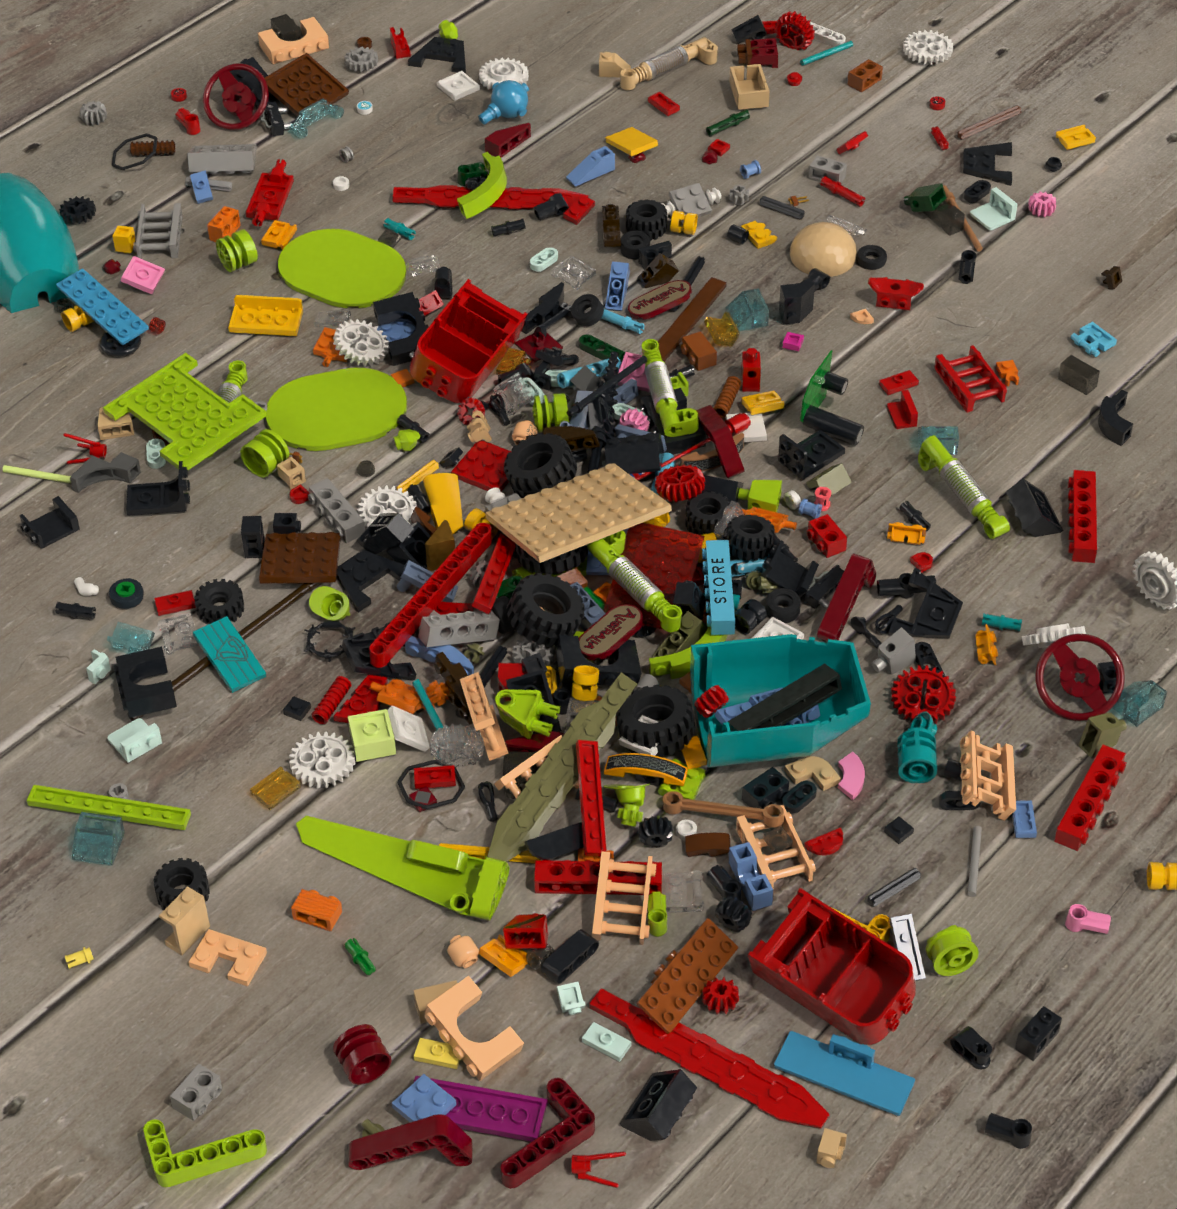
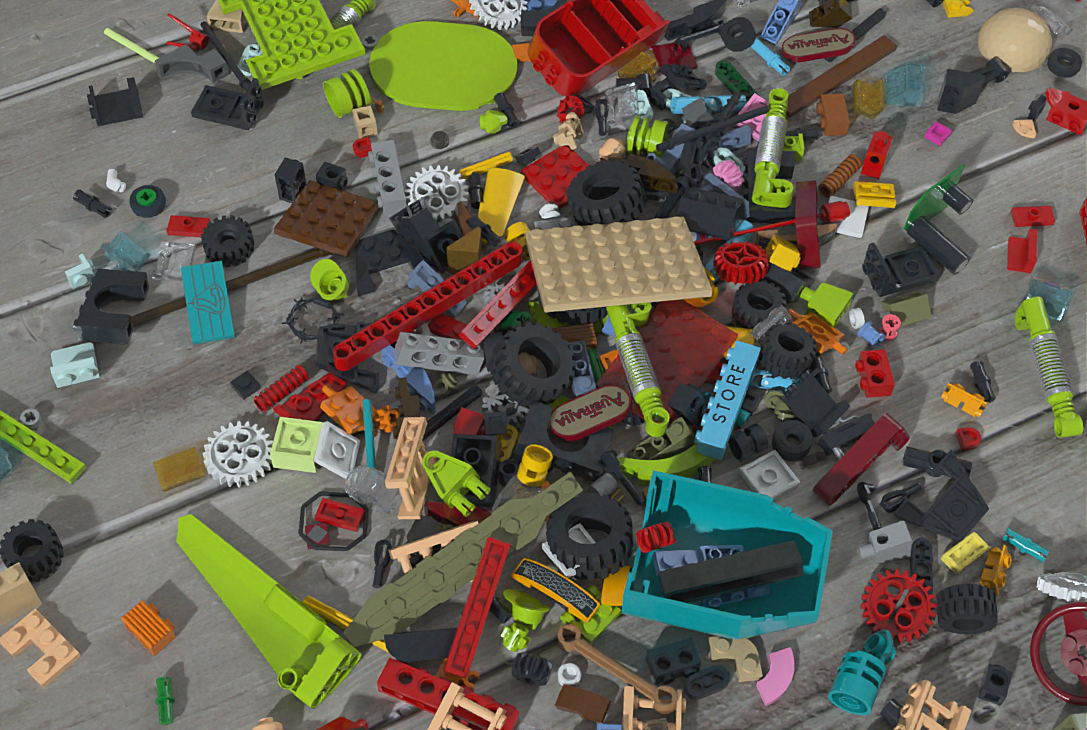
camera: 20 degrees right, 10 degrees up
none -> black bar [200,21,251,91]
none -> black axle [468,215,501,247]
none -> black piece [601,450,645,505]
none -> yellow brick [765,234,801,272]
none -> black tyre [936,584,998,635]
none -> light yellow plate [941,531,990,575]
none -> black brick [978,664,1012,706]
none -> black plate [1028,94,1047,121]

